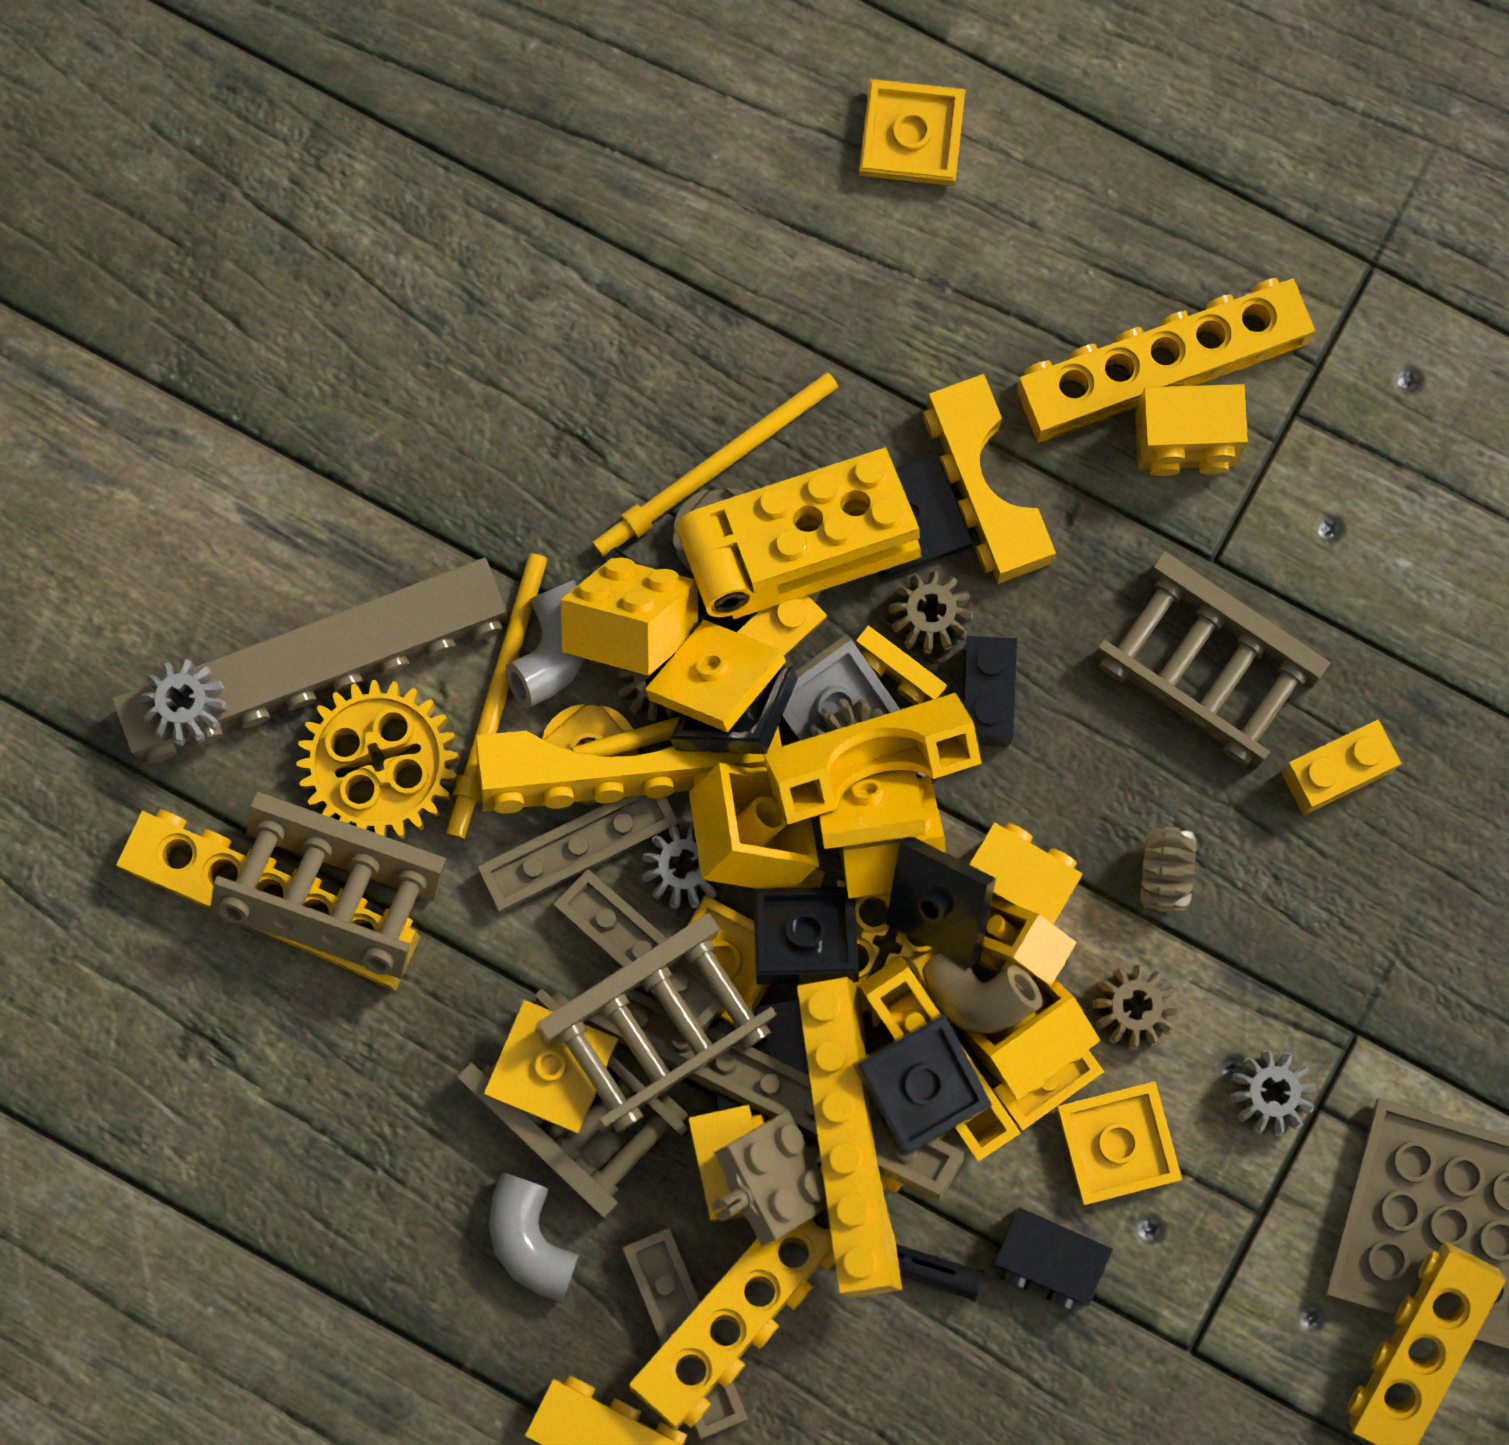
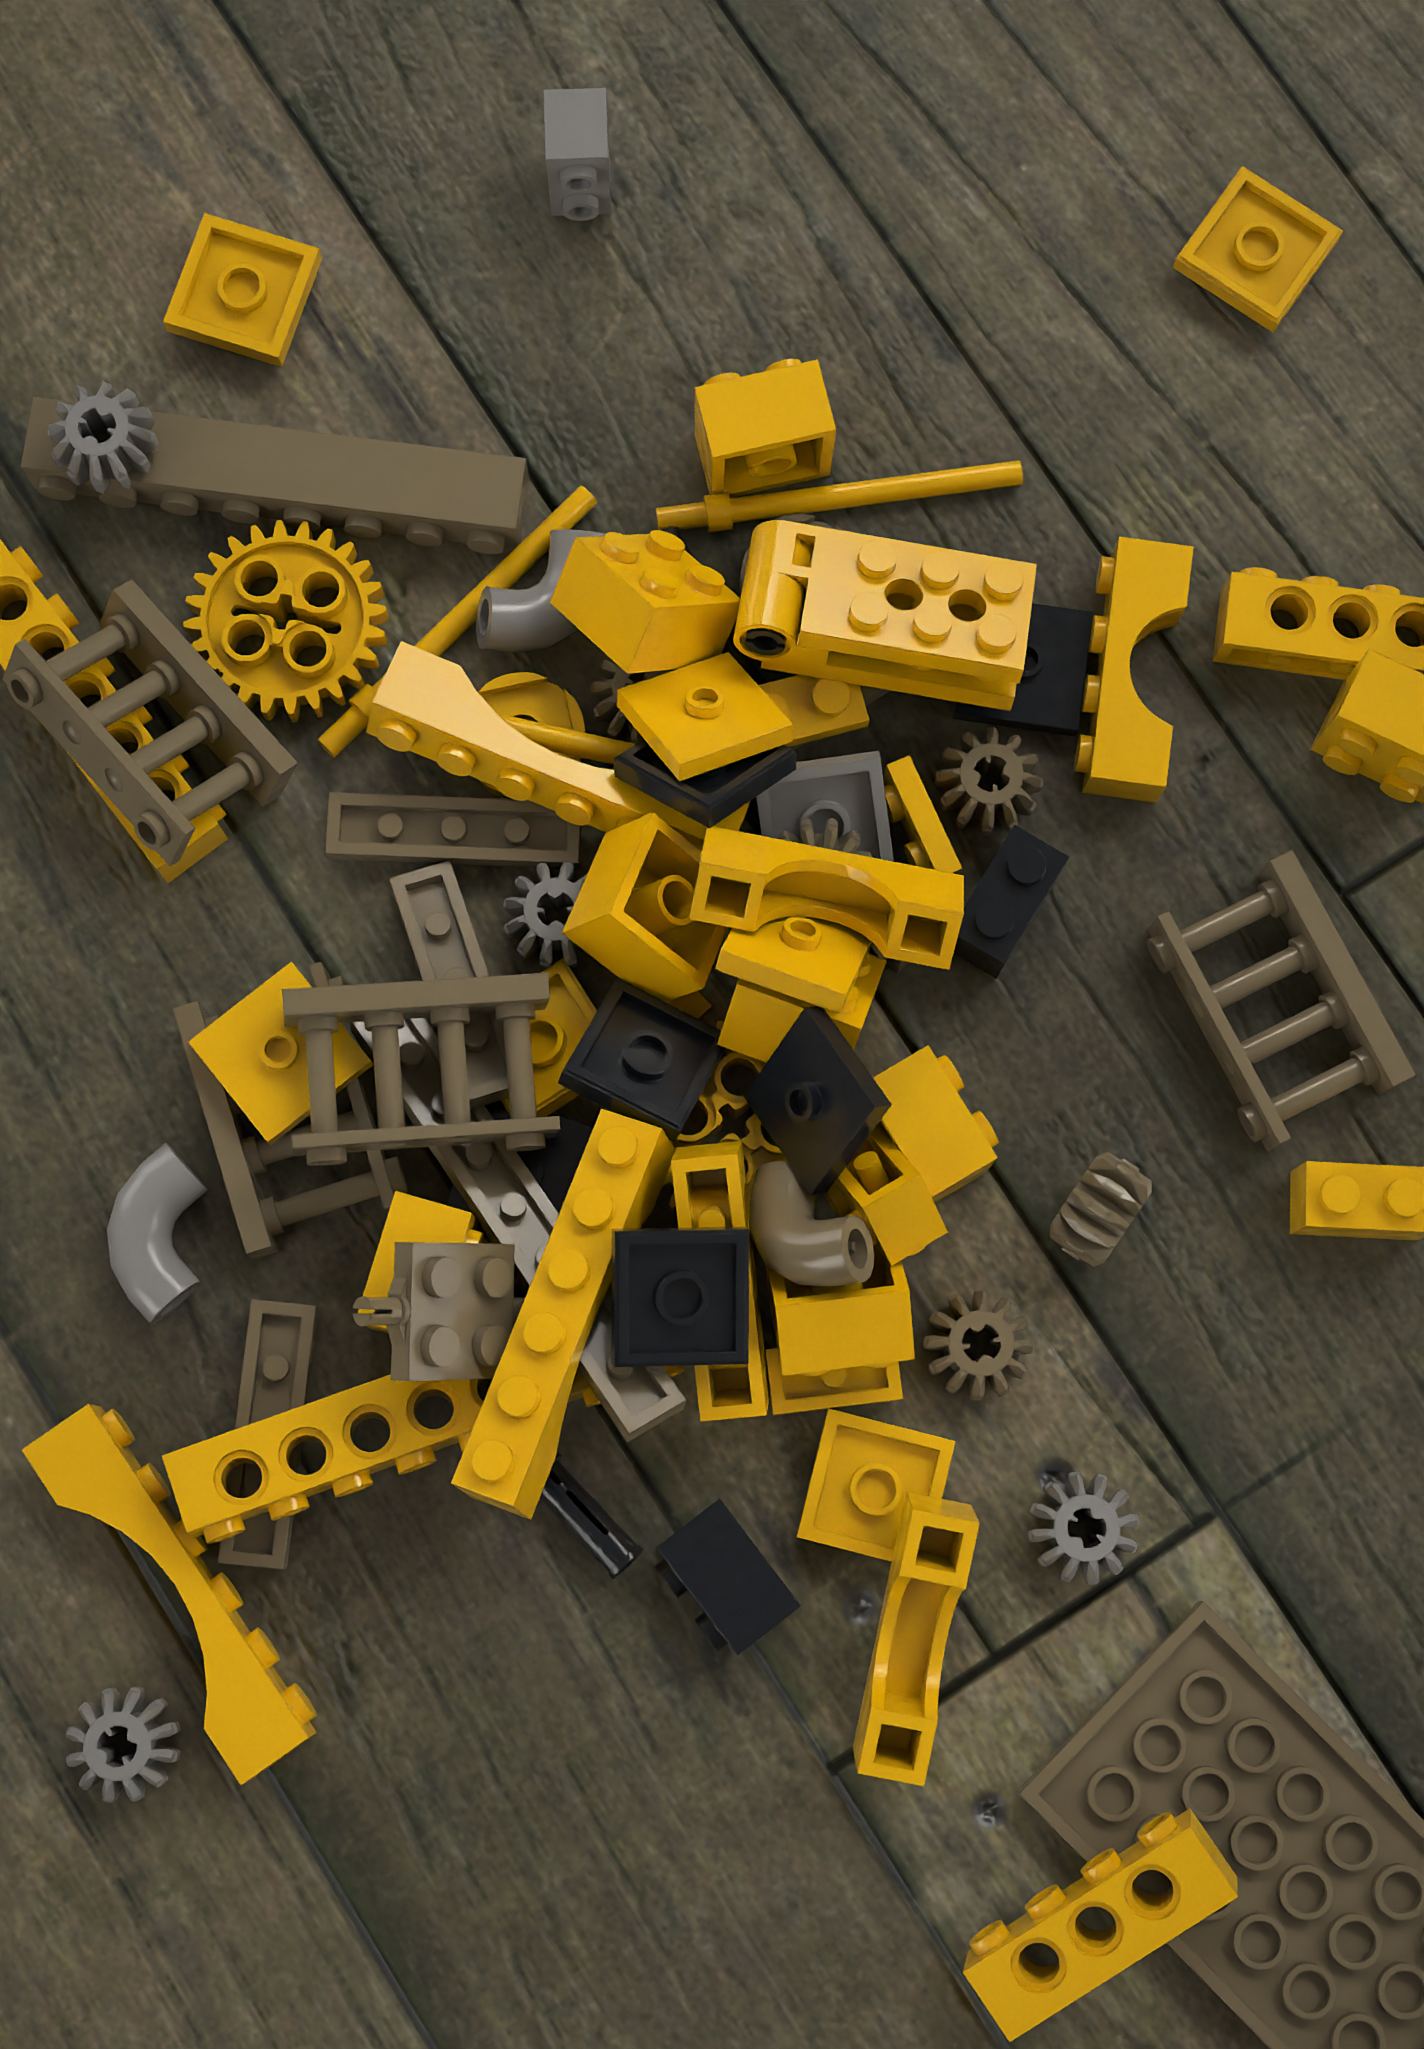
camera: 25 degrees right, 0 degrees up
none -> yellow plate [163,213,322,367]
none -> light grey brick [544,88,612,221]
none -> yellow brick [695,359,836,498]
none -> yellow arch [853,1492,980,1786]

